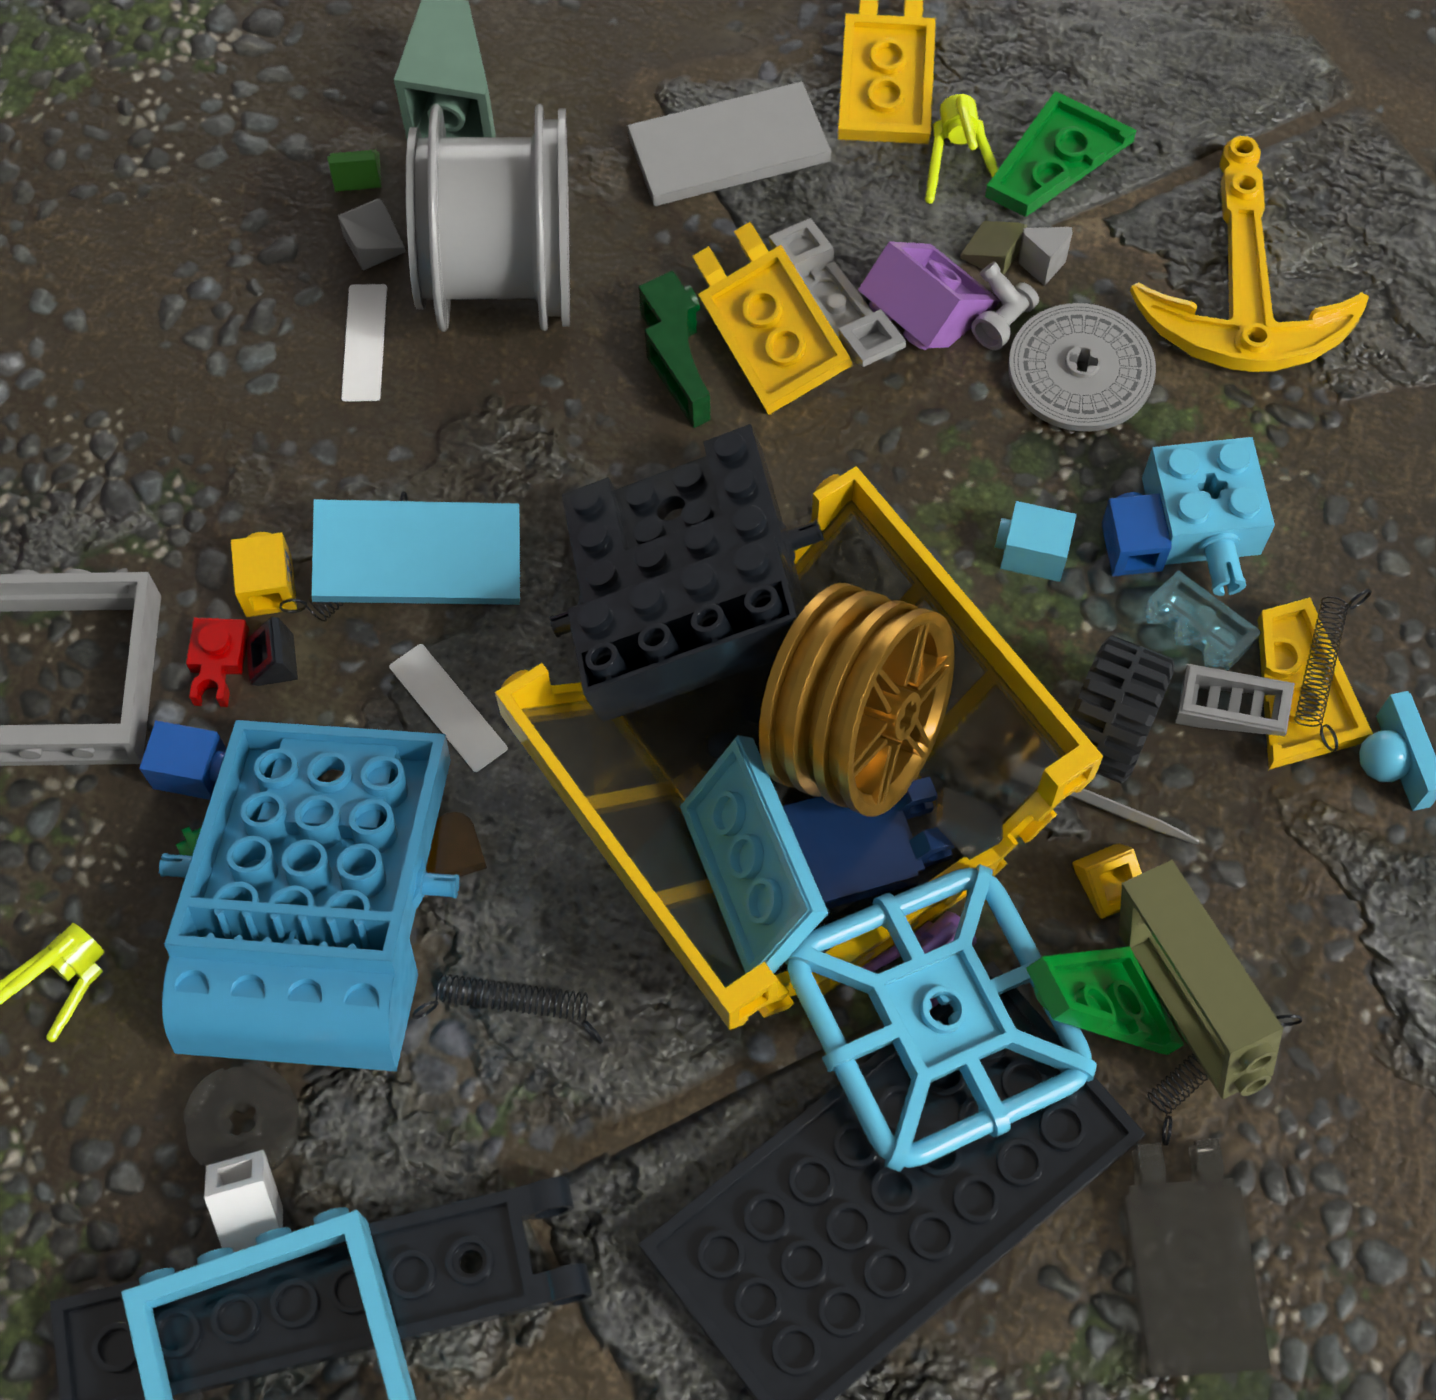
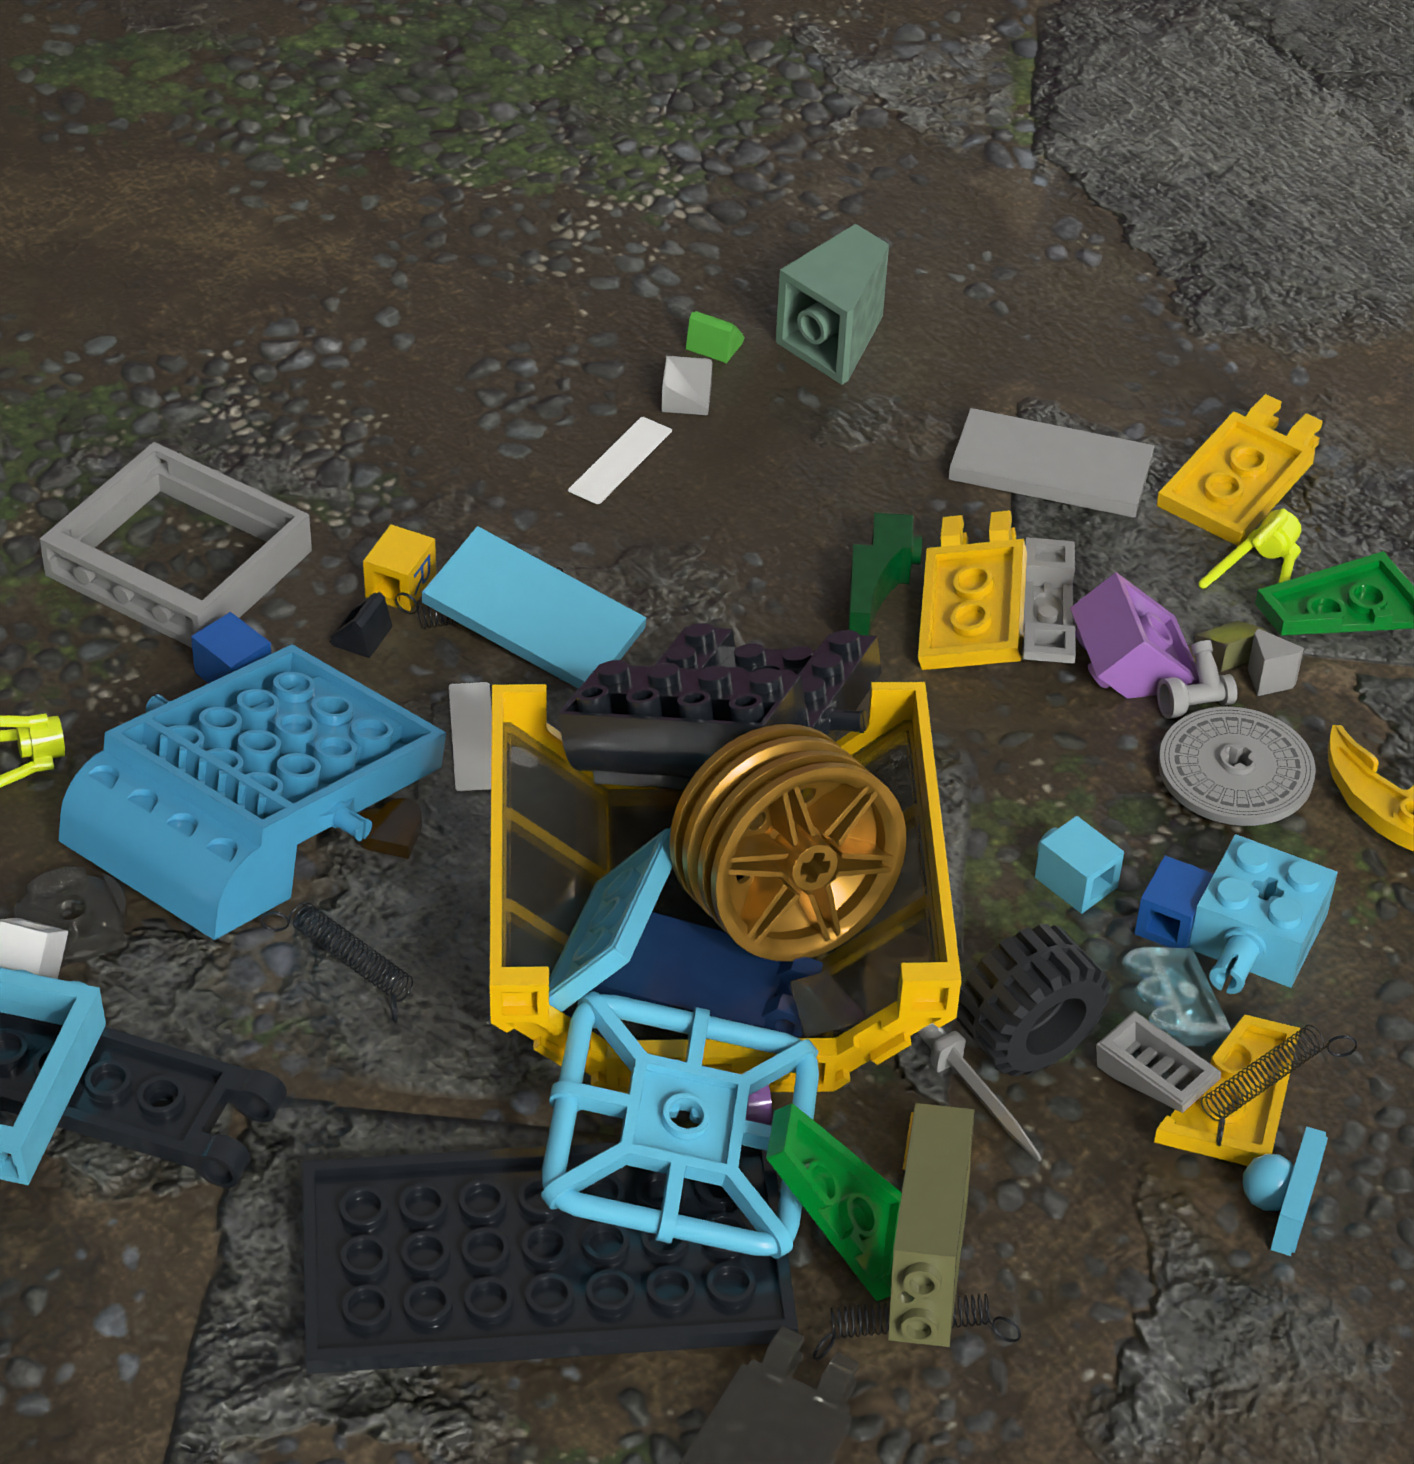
camera: 30 degrees right, 20 degrees down
red plate [186,617,249,707] -> none
light grey wheel [406,104,570,332] -> none

